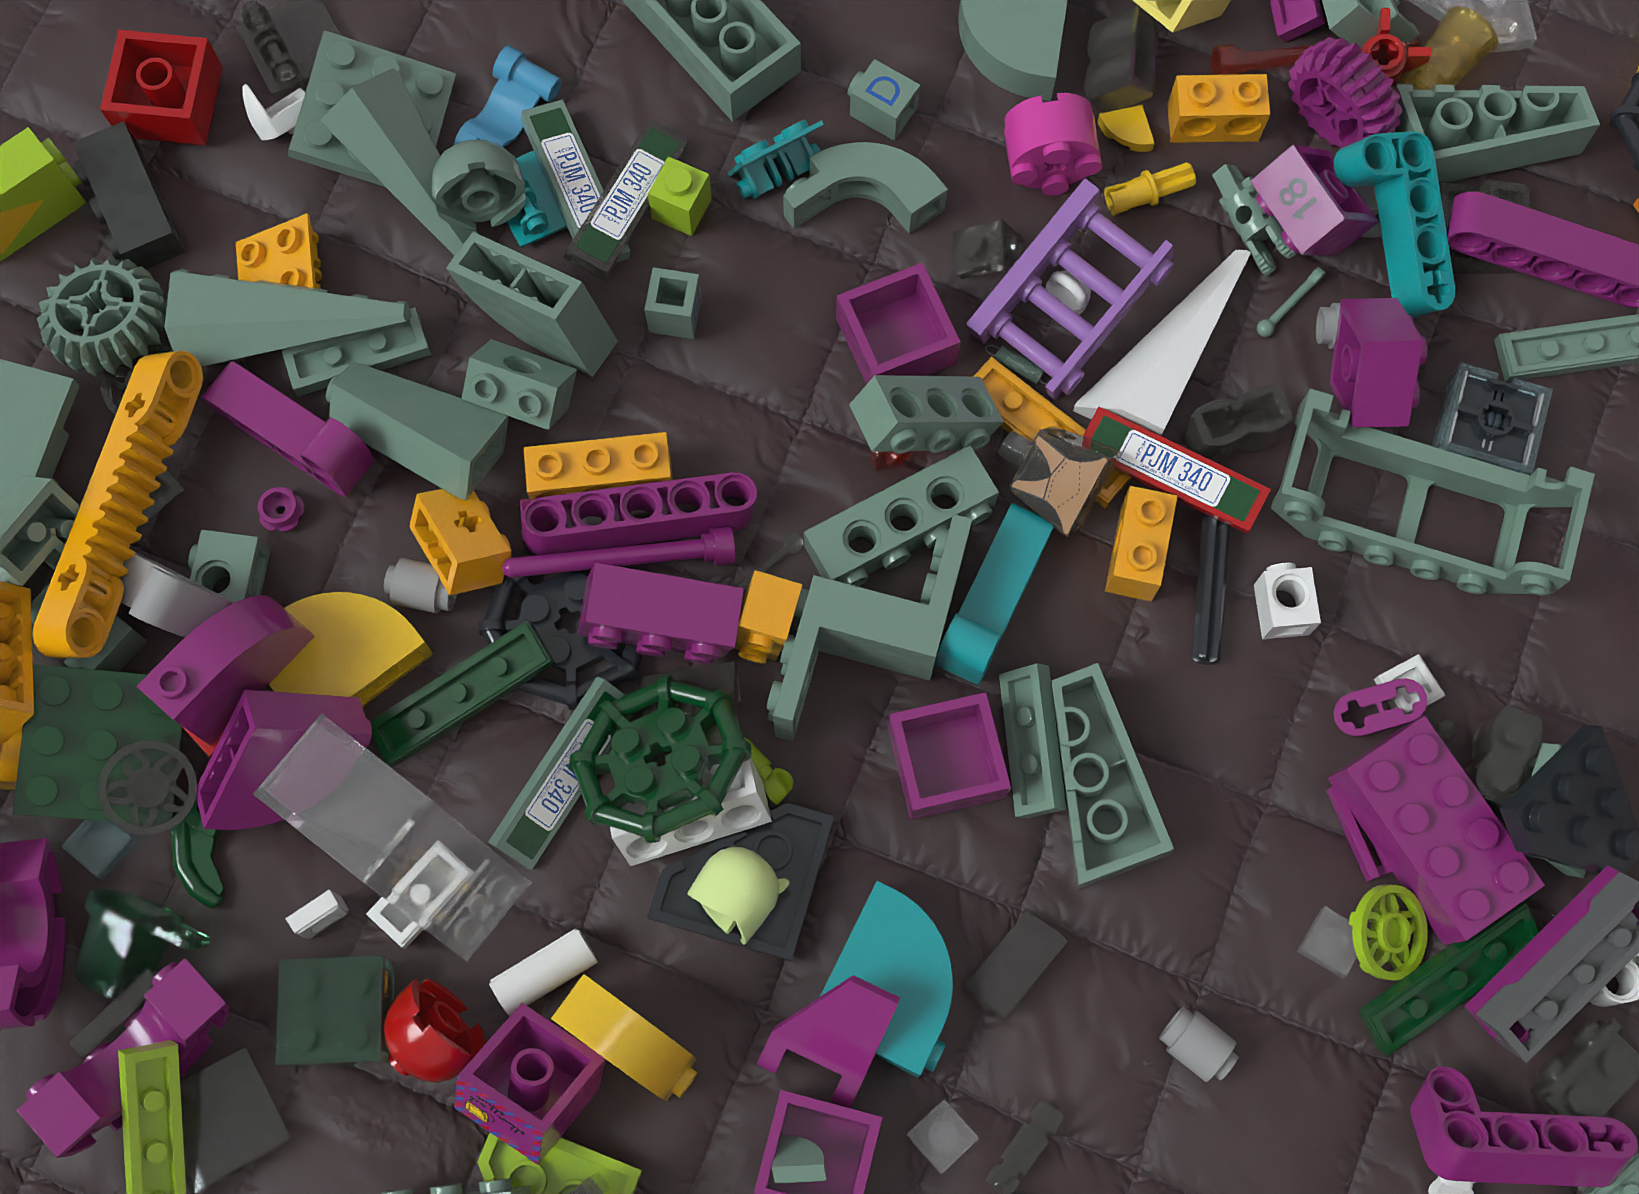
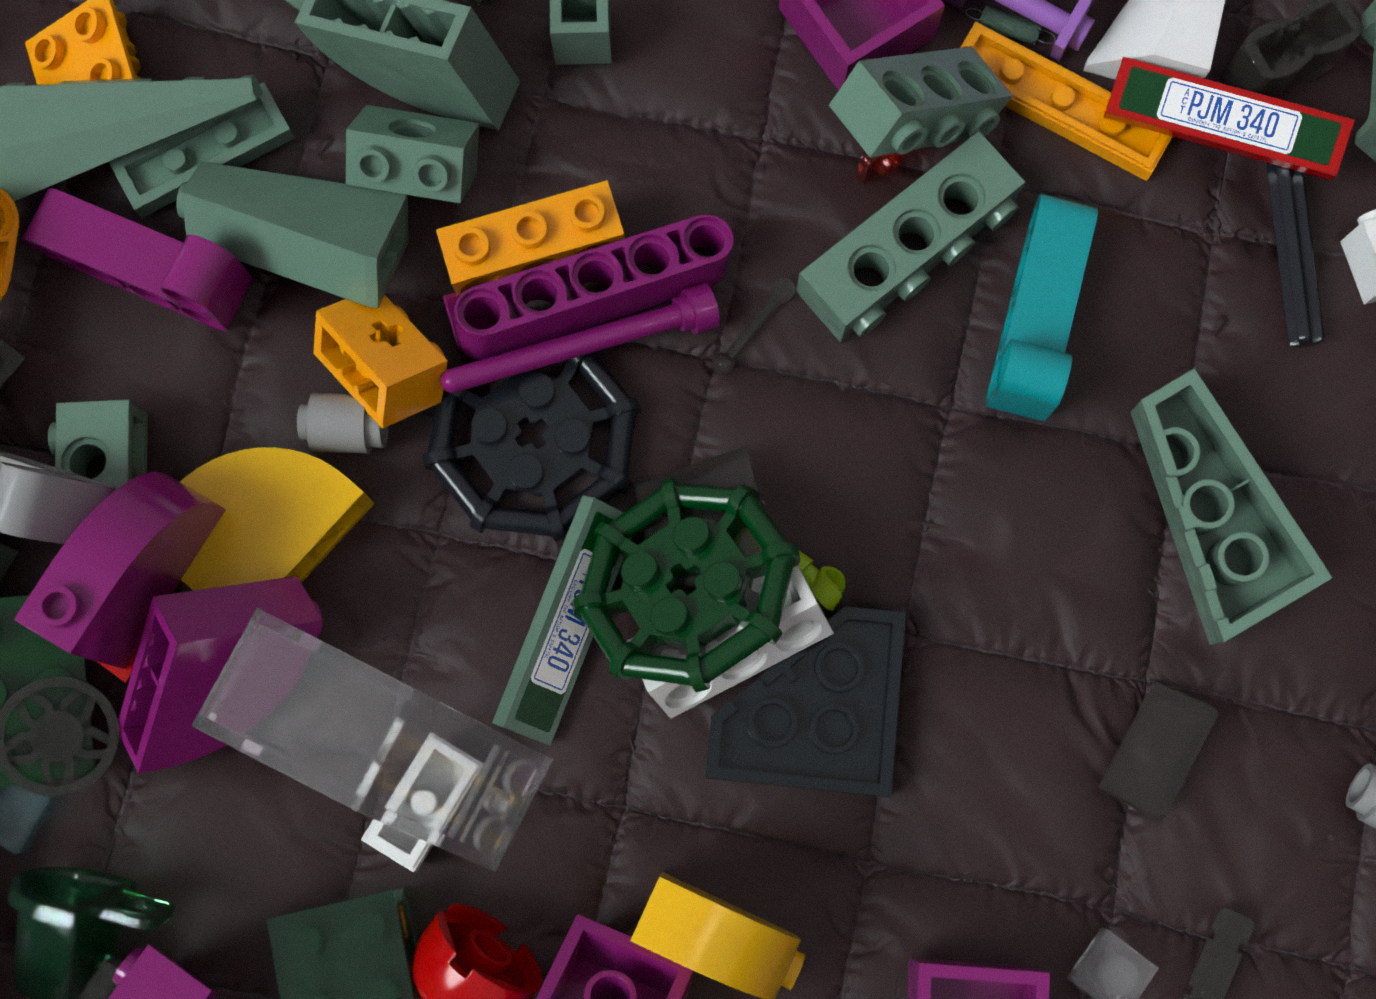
camera: 10 degrees left, 5 degrees up
dark green piece [171,793,225,909] -> none
magenta plate [257,487,305,532] -> none
white tile [285,890,349,939] -> none
dark green tile [370,620,556,767] -> none
white brick [489,929,598,1016] -> none
magenta brick [578,563,744,665] -> none
yellowish green helmet [687,847,789,945] -> none
light orange brick [734,570,802,663] -> none
magenta flag [757,975,901,1108] -> none
sand green bracket [767,514,972,742] -> none
teal brick [820,881,953,1078] -> none
magenta piece [887,692,1011,821] -> none
torso [999,426,1122,537] -> none
sand green plate [999,663,1067,818] -> none
light orange brick [1105,486,1177,601] -> none

